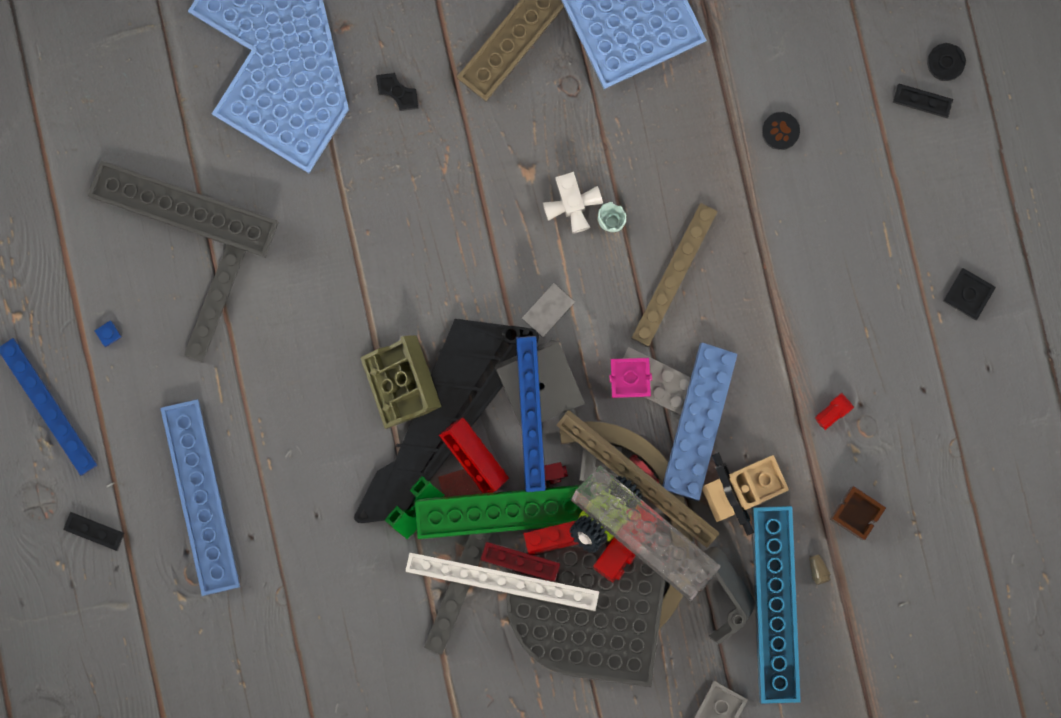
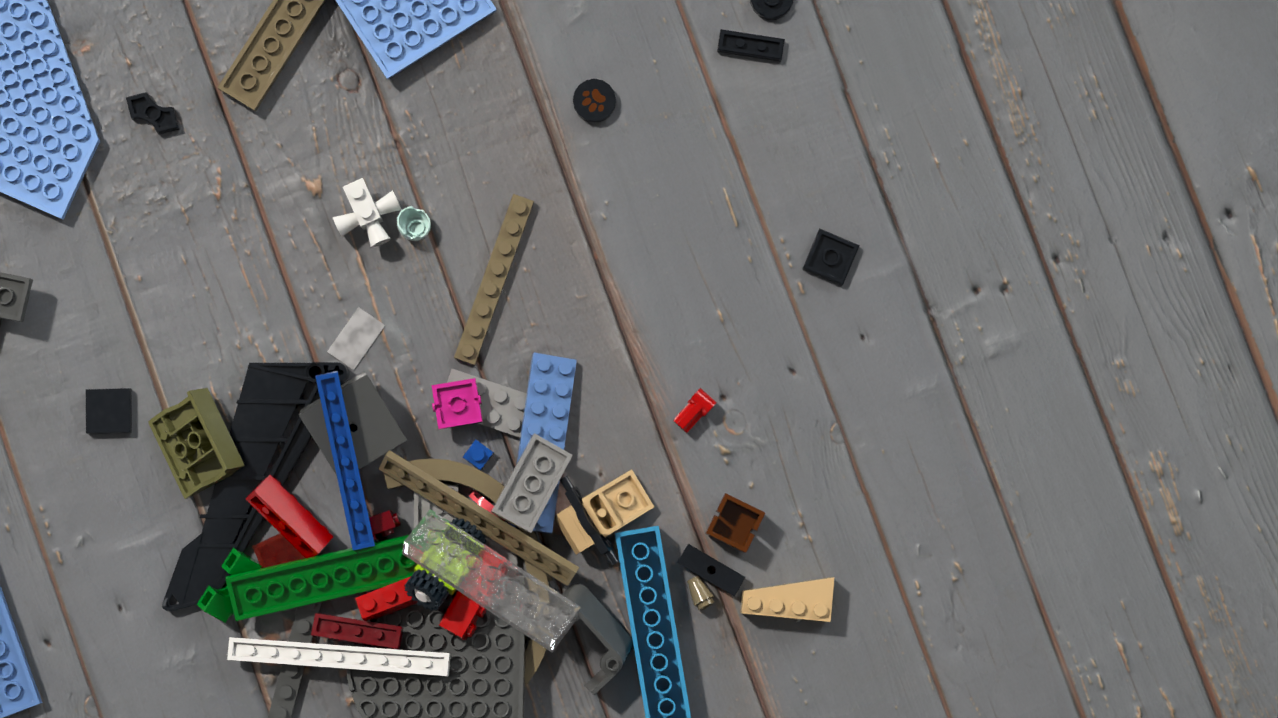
camera: 15 degrees left, 0 degrees up
none -> black tile [86,388,132,434]
none -> blue plate [463,439,494,470]
none -> light grey plate [491,433,573,534]
none -> black tile [677,544,746,596]
none -> tan wedge [740,577,835,622]

